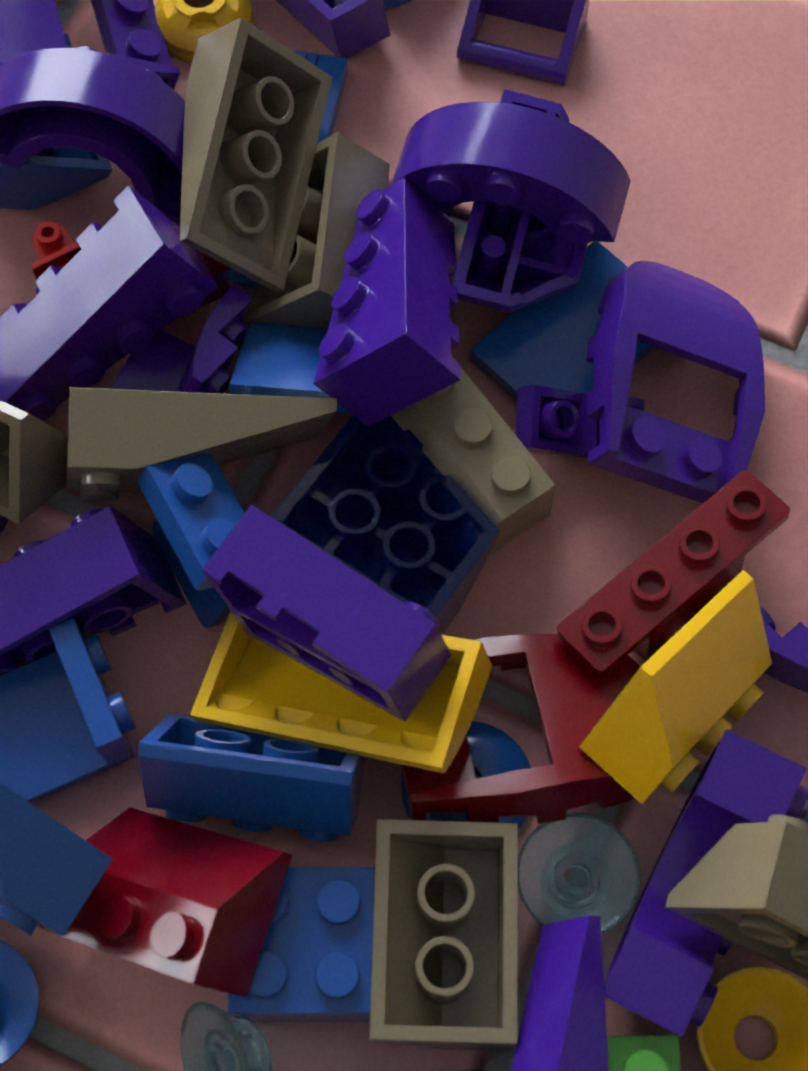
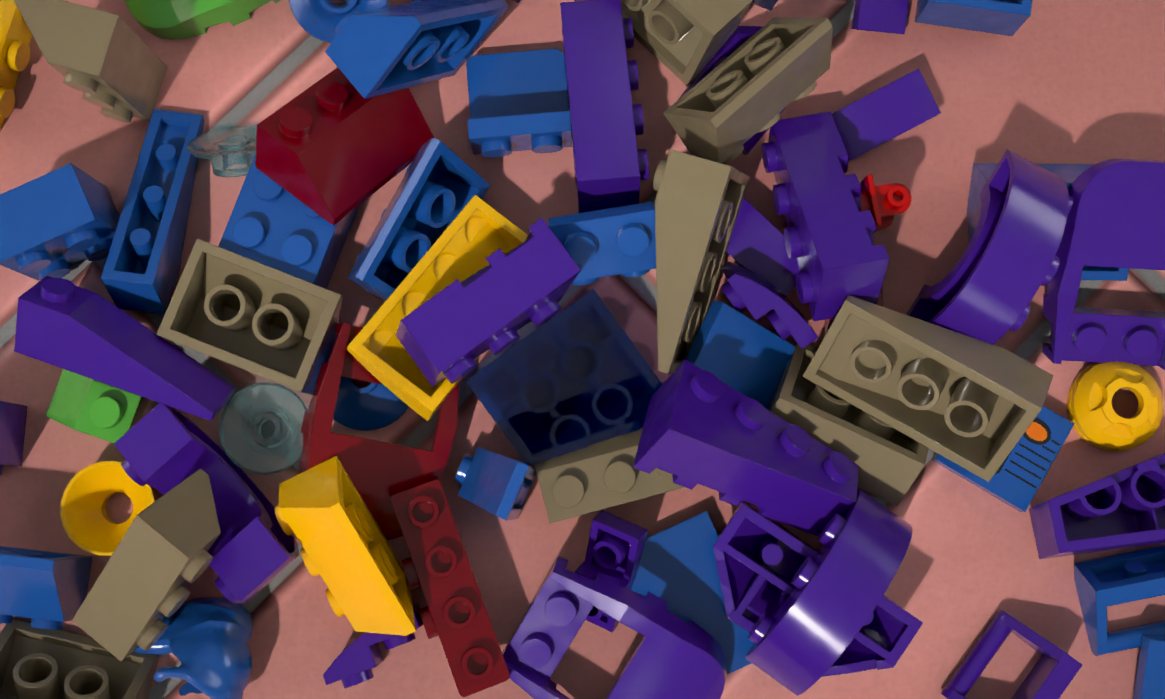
camera: 110 degrees right, 15 degrees up
none -> blue slope [454,447,537,520]

